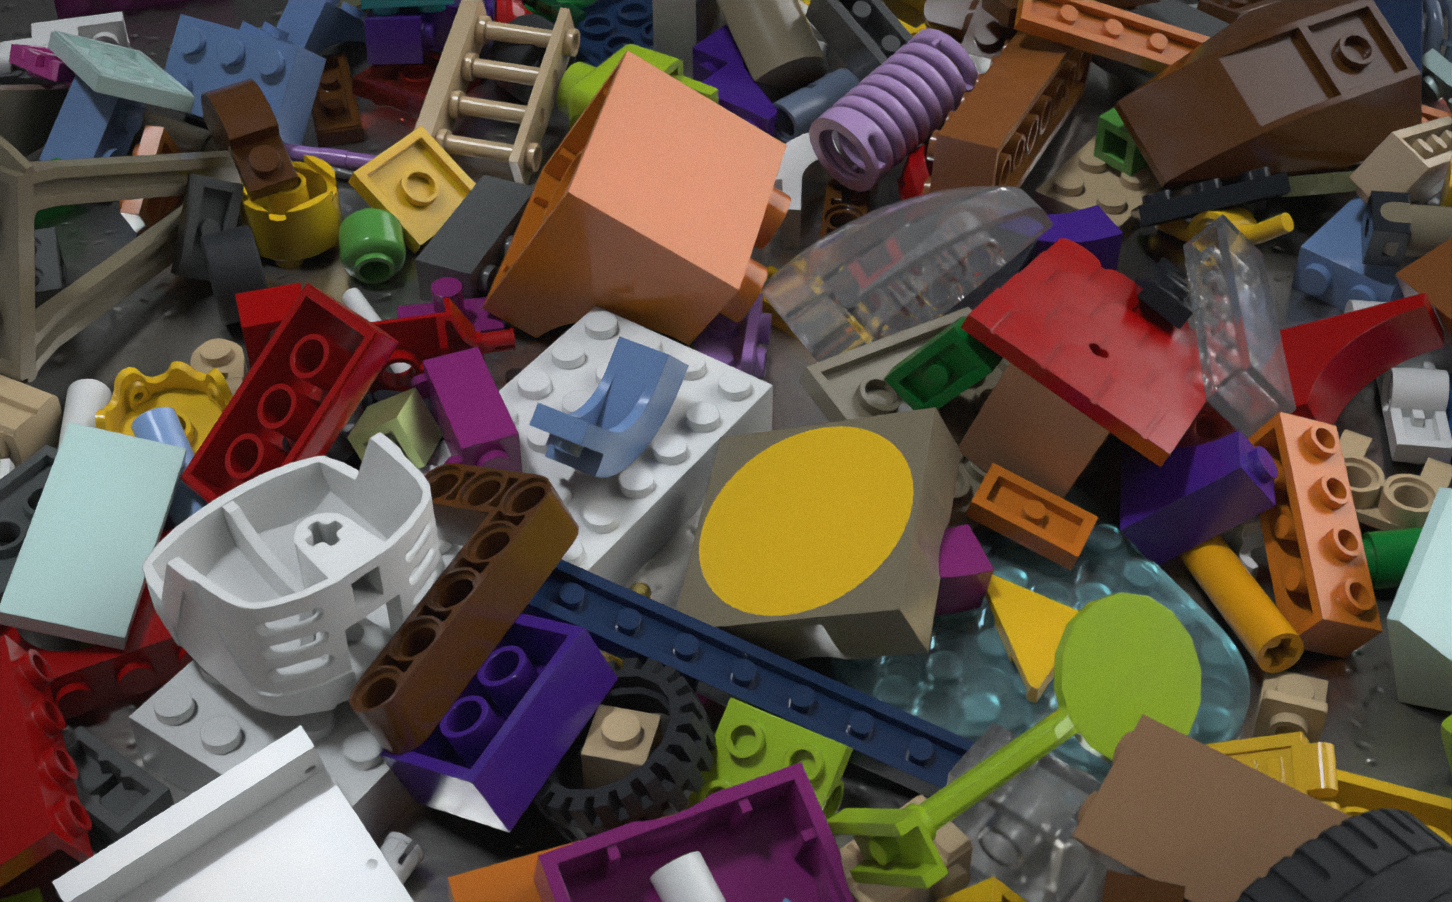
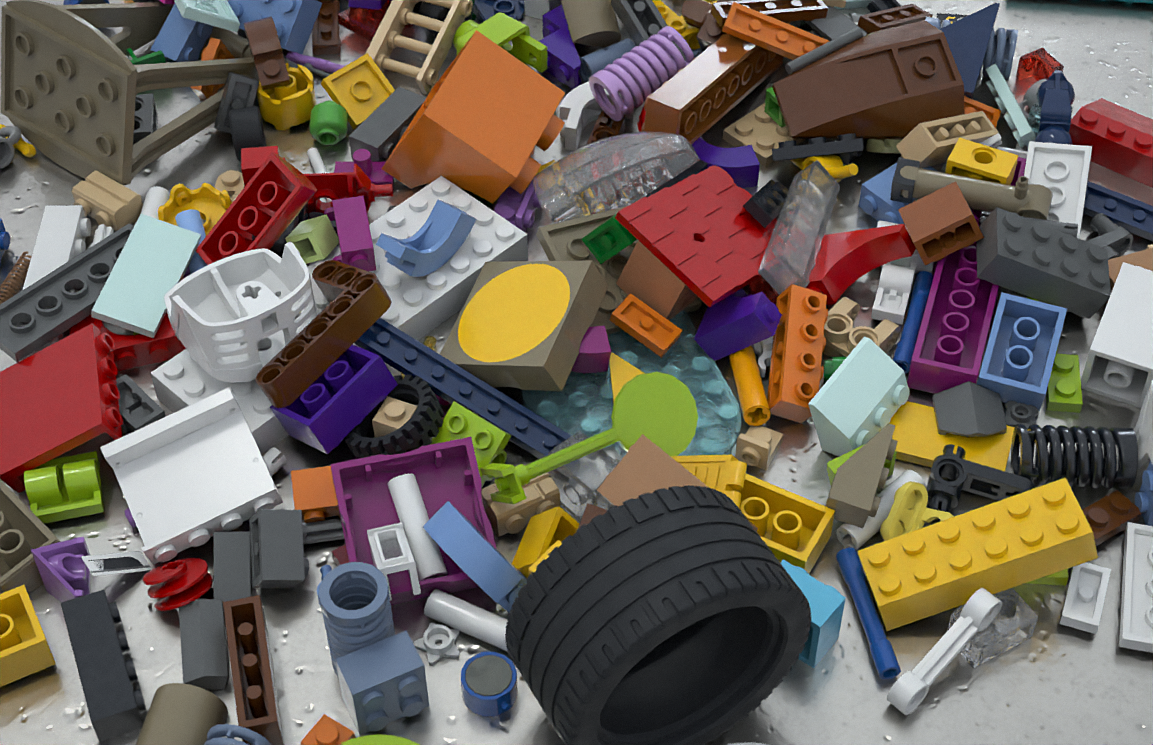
camera: 10 degrees right, 5 degrees up
none -> dark grey bar [785,27,863,74]

